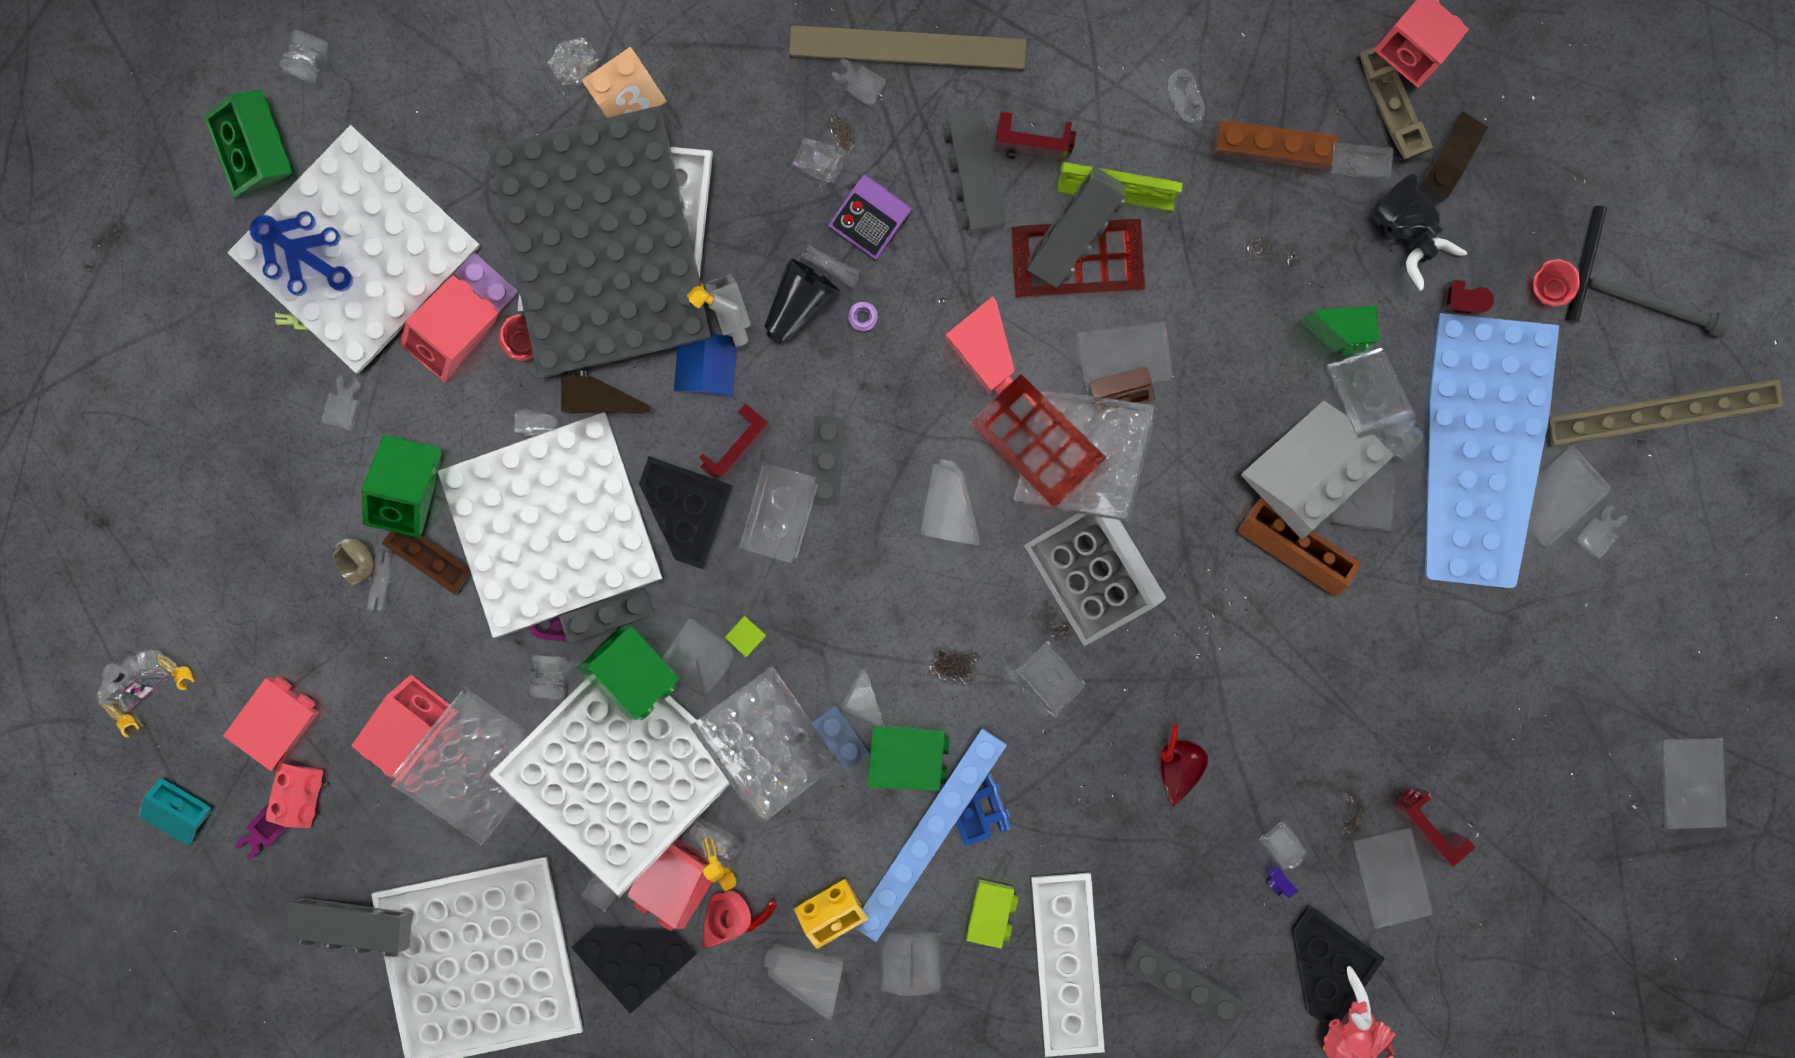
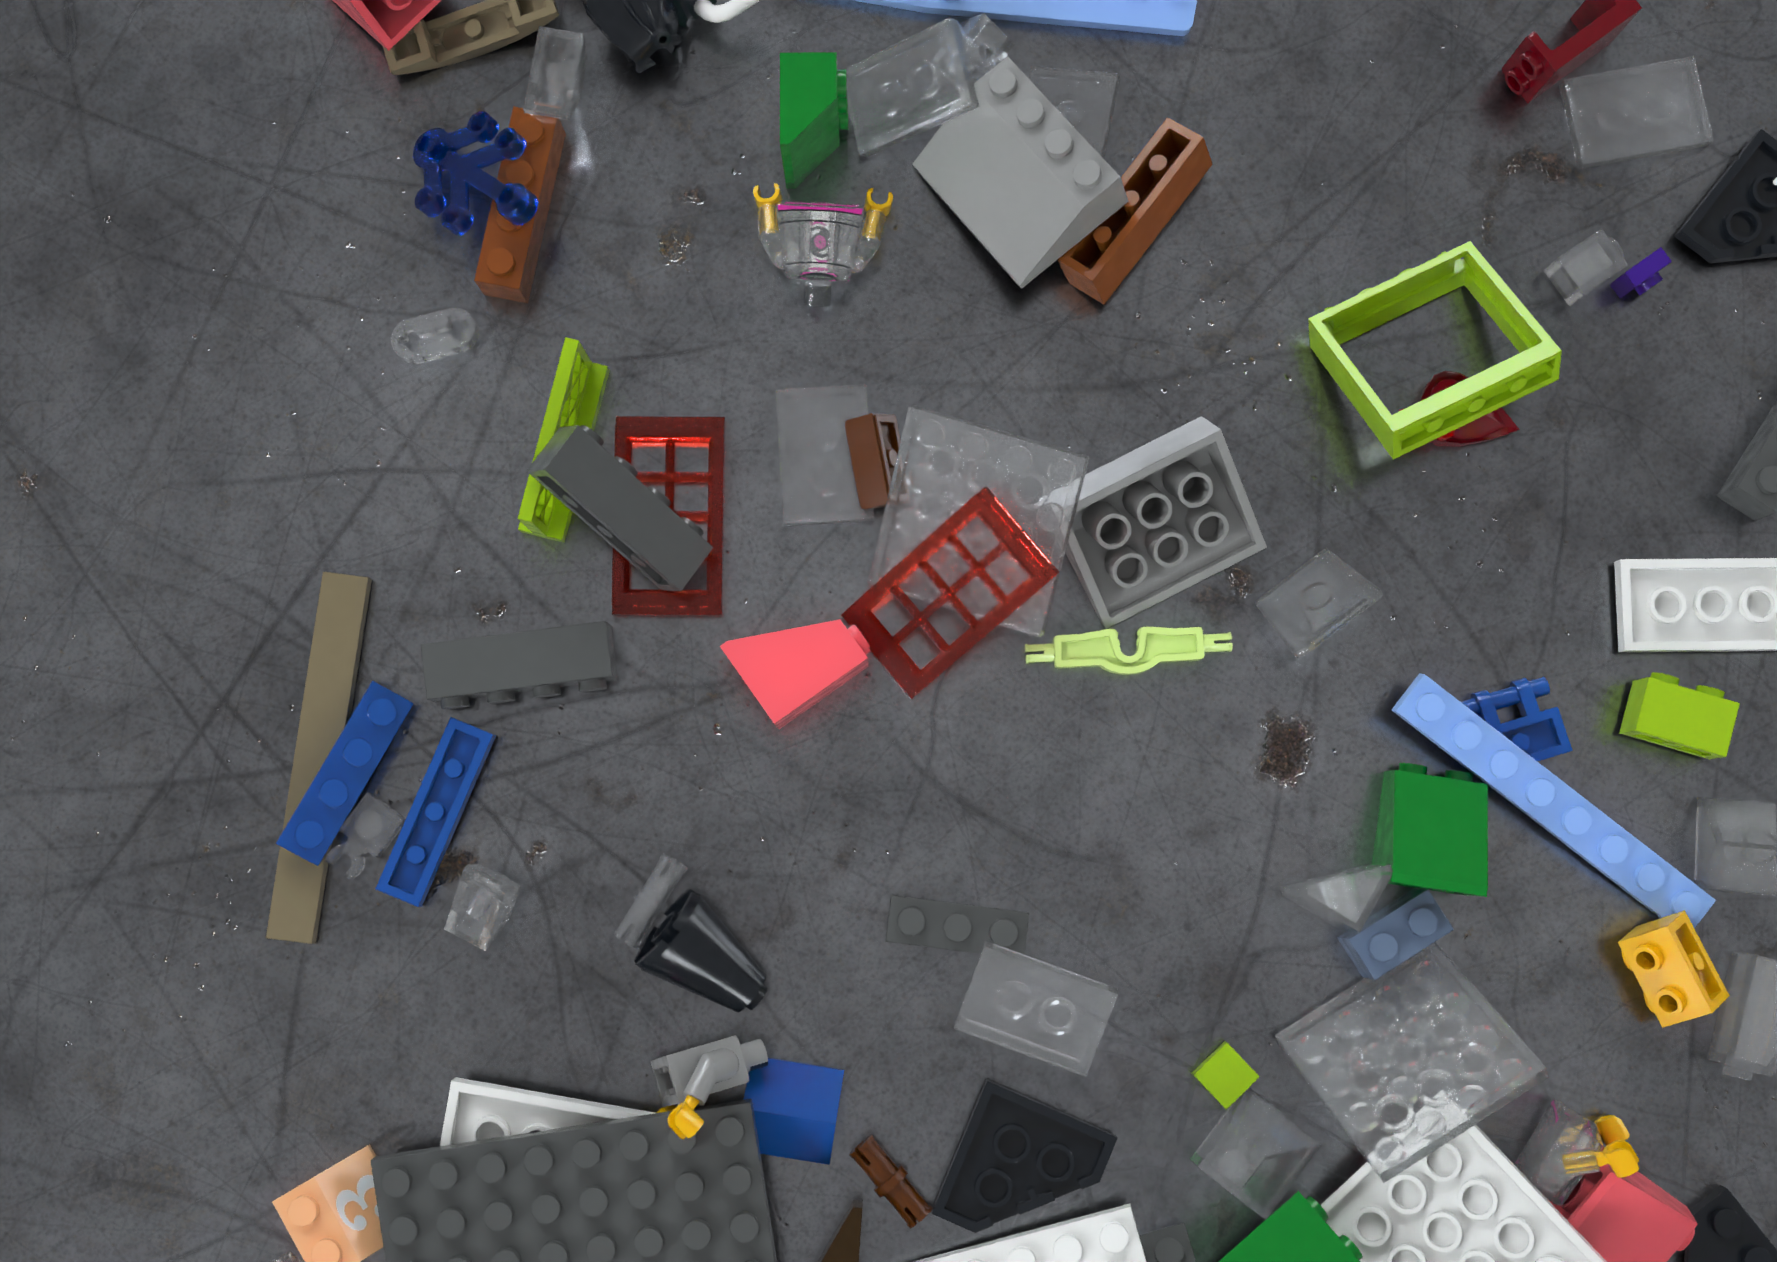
camera: 85 degrees left, 5 degrees down
dark red panel [699,403,771,480] -> none
coral piece [702,890,777,948] -> none
slope [828,174,913,260] -> none
lavender plate [848,302,878,332] -> none
clear slope [920,459,980,546] -> none
dark red panel [994,112,1076,161] -> none
none -> blue plate [276,681,414,866]
none -> blue plate [375,717,496,907]
none -> clear blue plant [413,111,538,235]
none -> clear torso [753,183,893,307]
none -> reddish brown pin [849,1135,933,1228]
none -> yellowish green piece [1025,626,1233,675]
none -> lime window [1308,241,1562,460]

